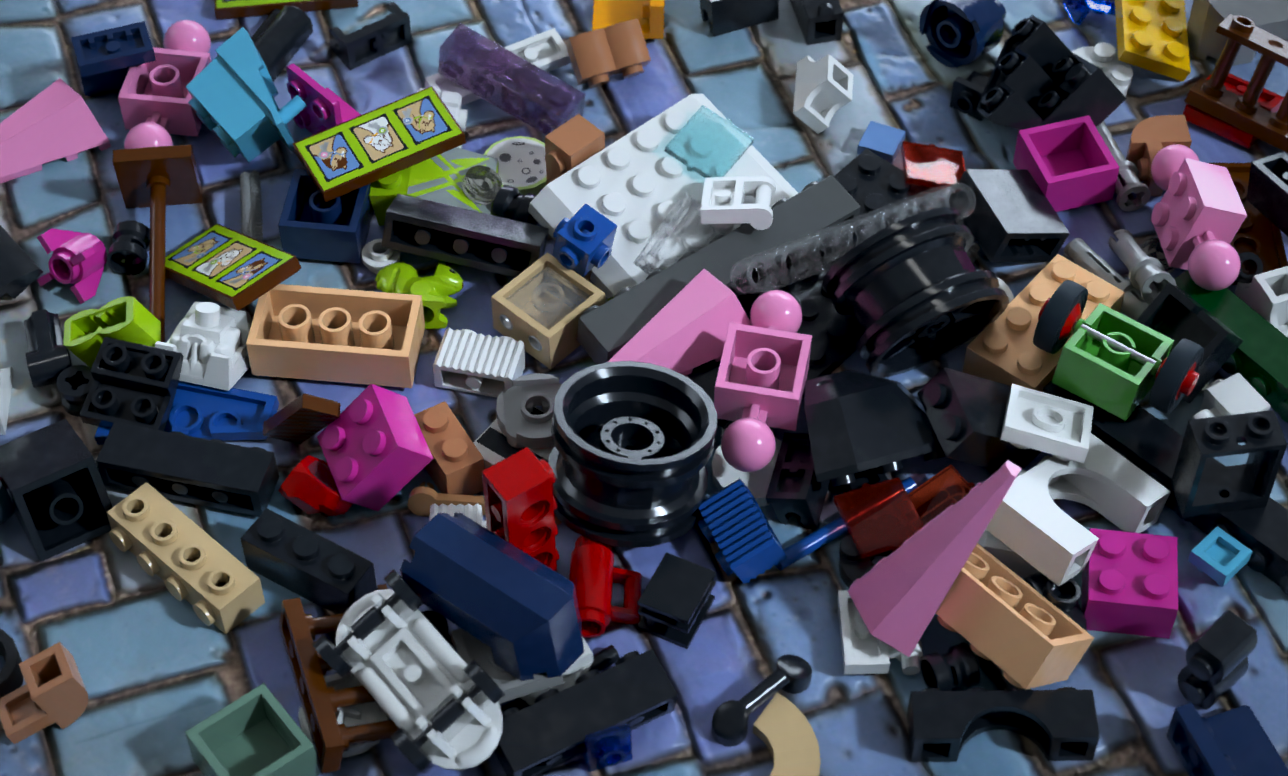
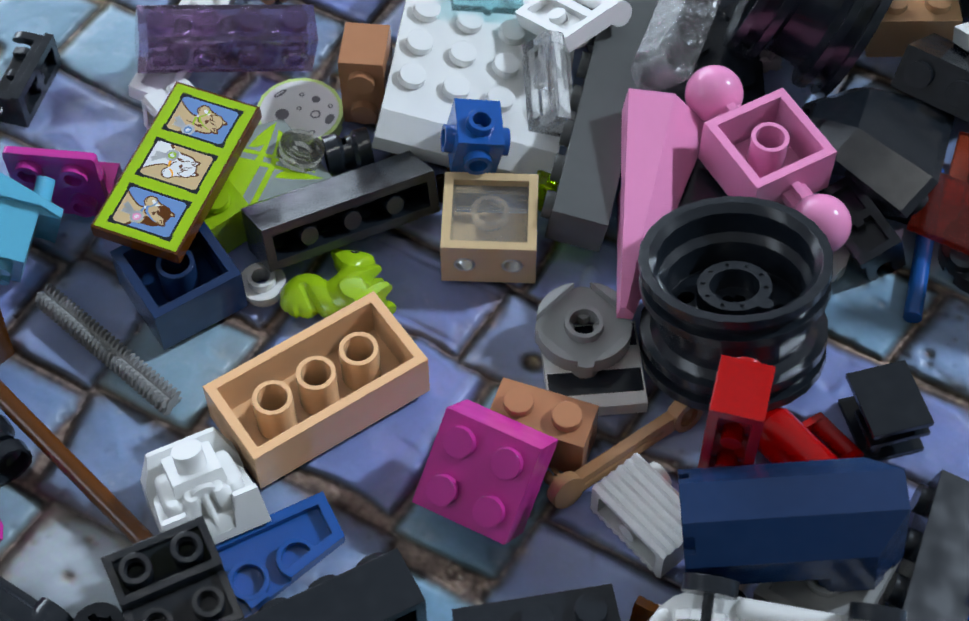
camera: 40 degrees left, 5 degrees up
lime brick [63,296,161,368] -> none
tile [165,223,301,311] -> none
reddish brown tile [263,393,341,444] -> none
red rock [279,455,354,517] -> none
white brick [433,327,526,398] -> none
blue brick [697,478,788,584] -> none

